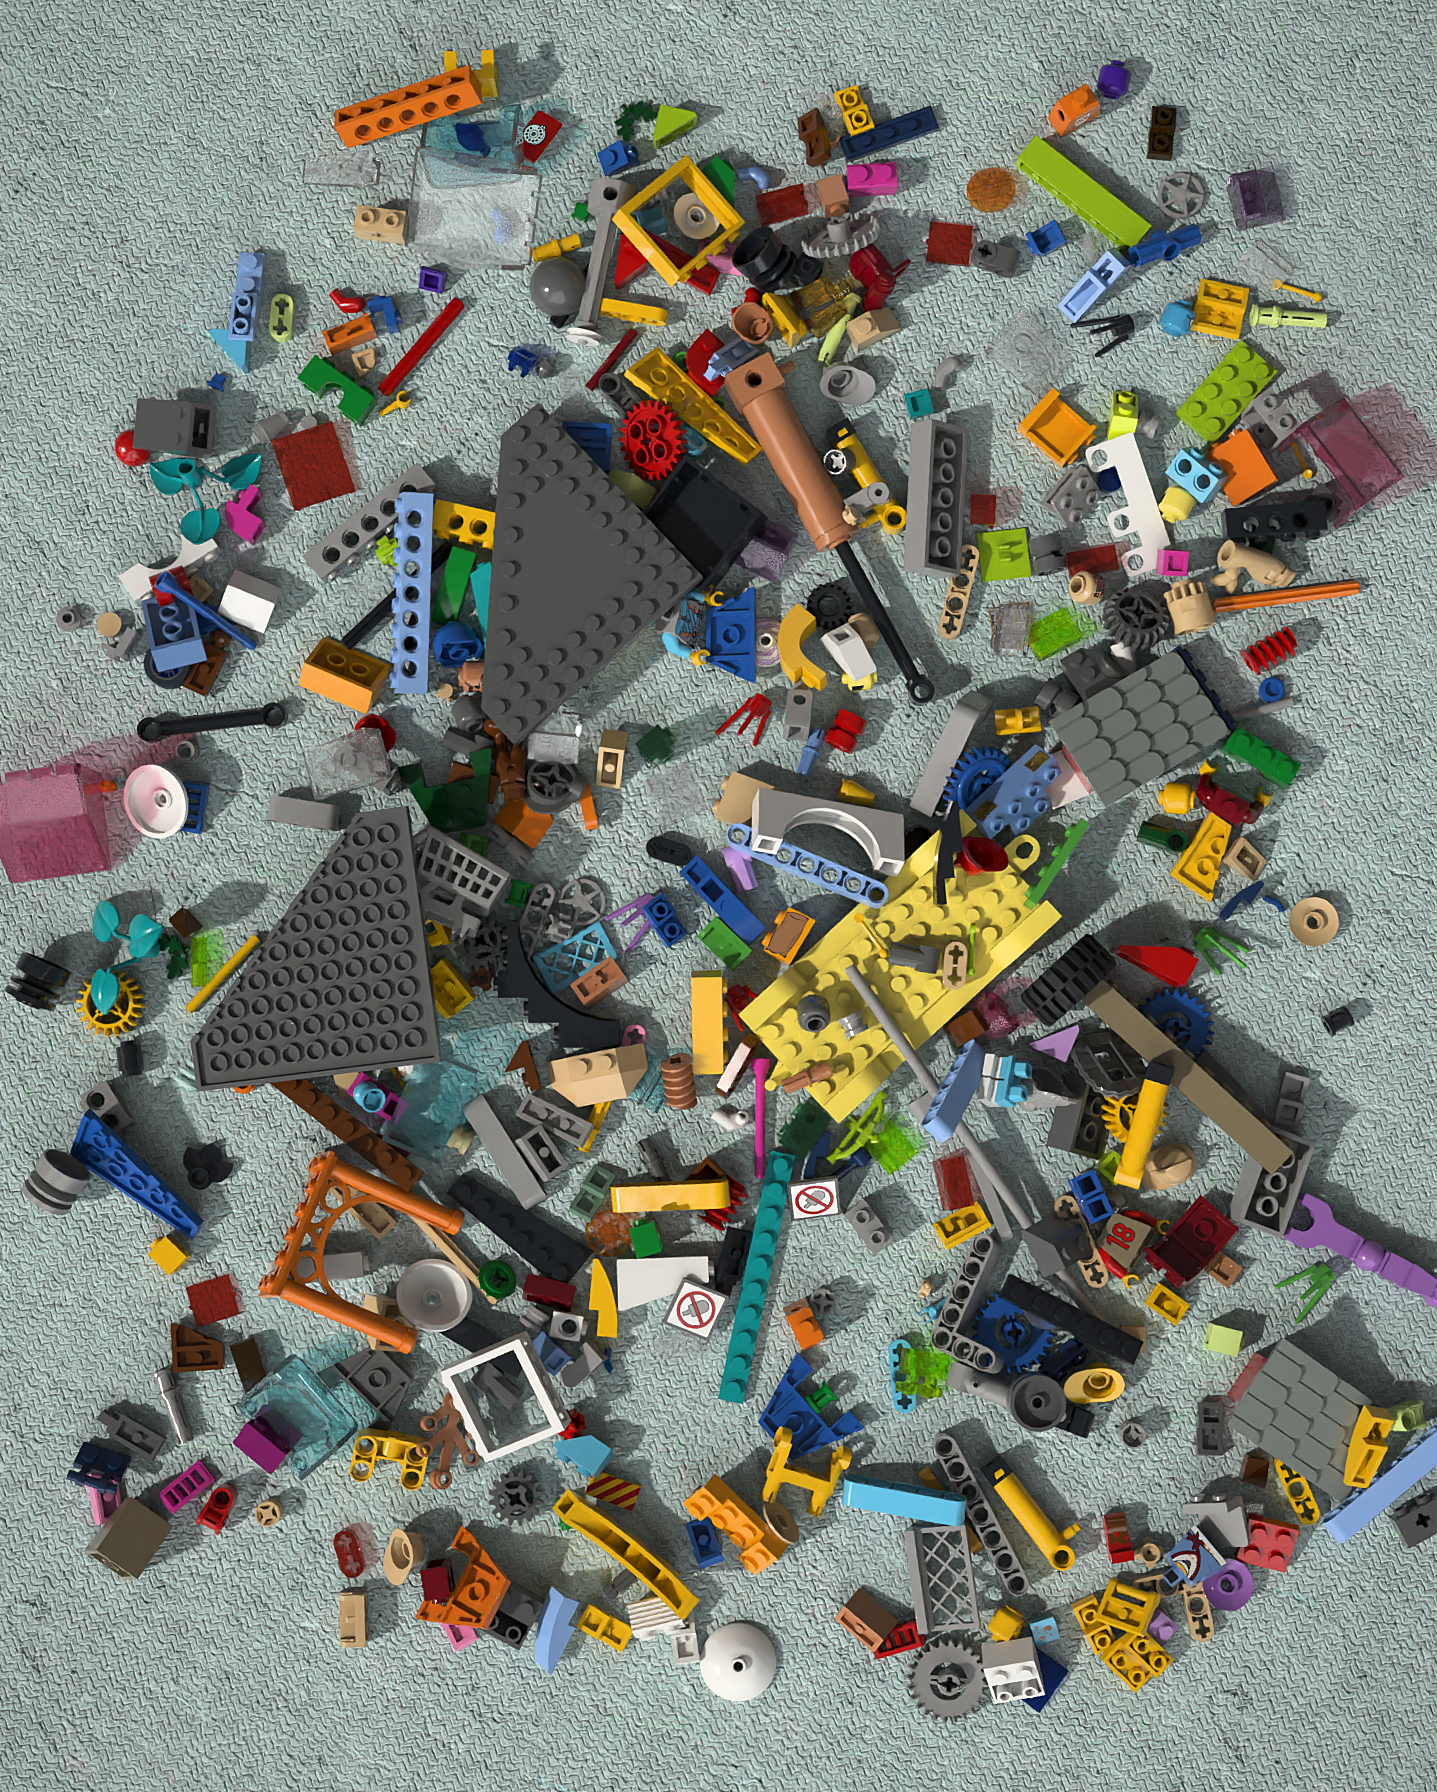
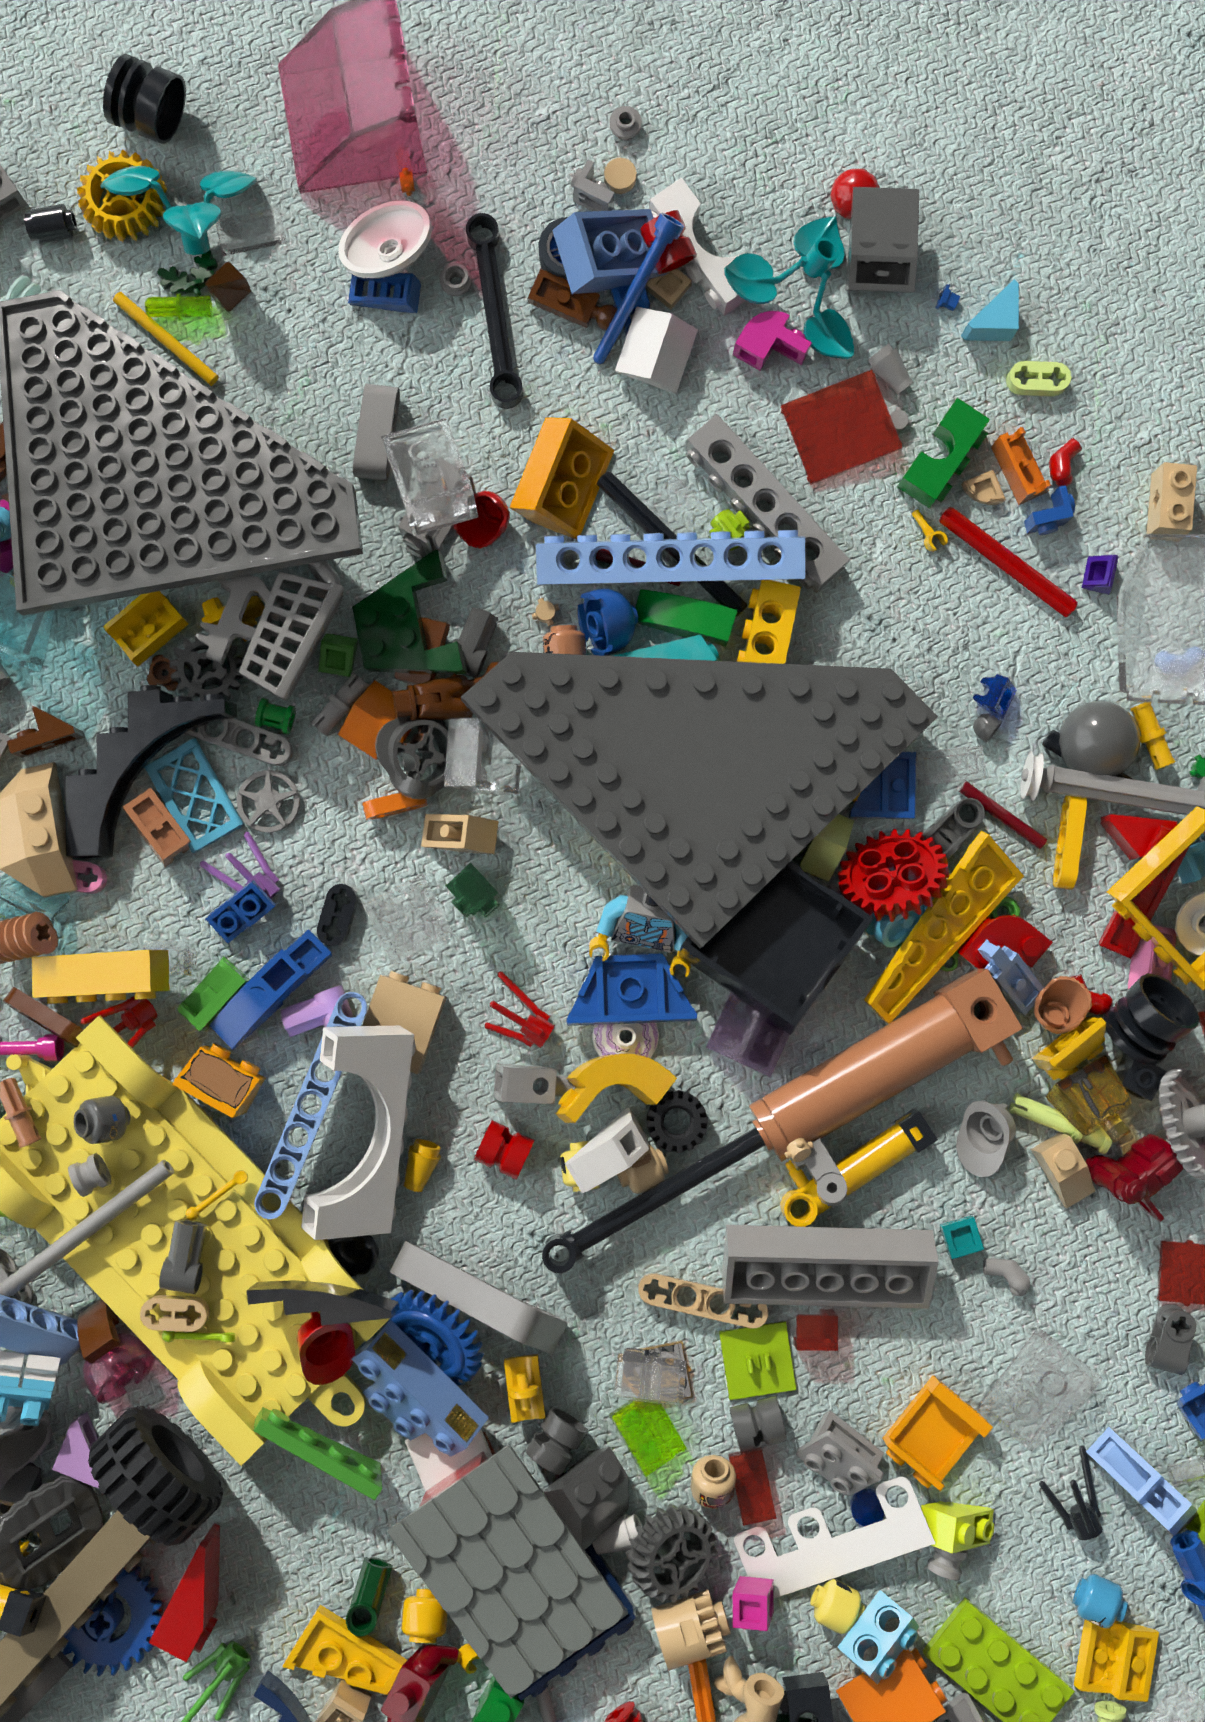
camera: 80 degrees right, 0 degrees up
light blue slope [228,252,265,341] -> none
dark grey head [451,695,488,733] -> none
light grey gear [543,911,574,944] -> none
medium blue axle [796,727,827,777] -> none
dark grey wheel [824,448,856,474] -> none

